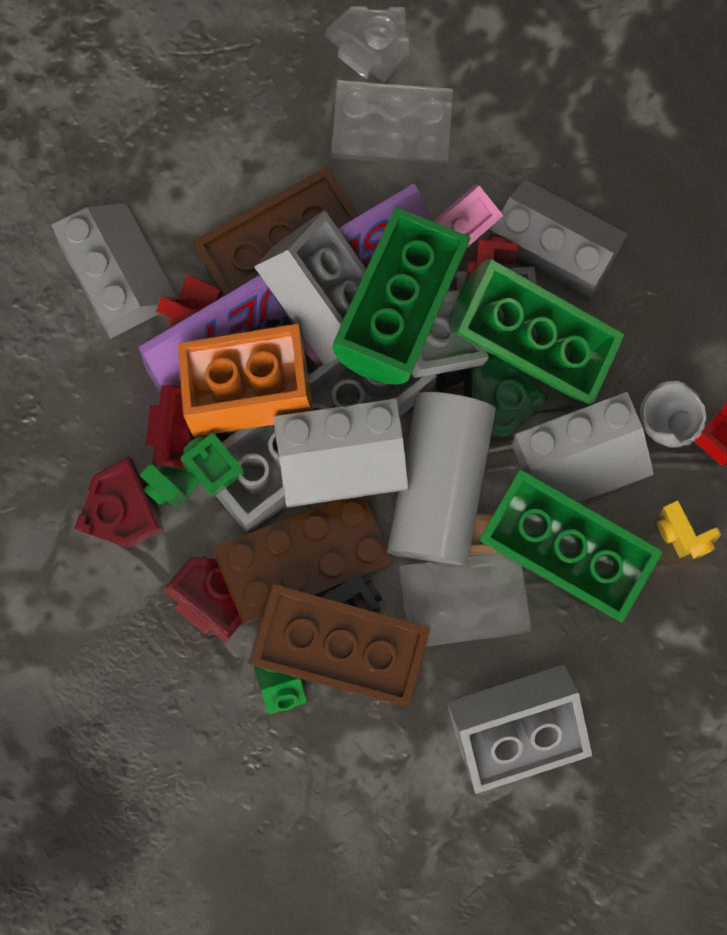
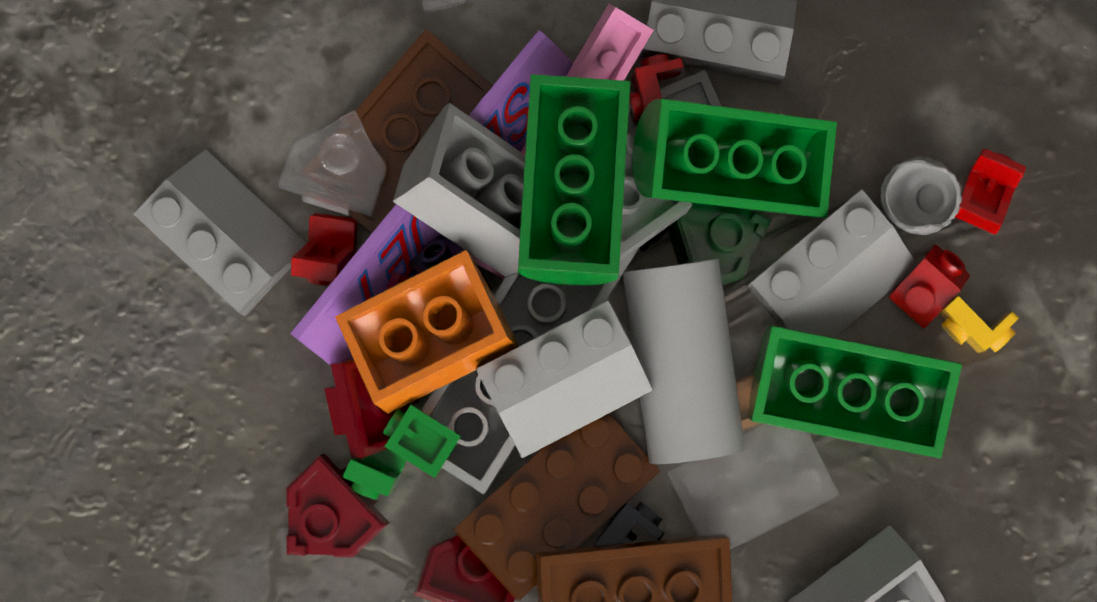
camera: 15 degrees left, 10 degrees up
none -> clear plate [279,110,386,216]
none -> red bracket [888,244,970,329]

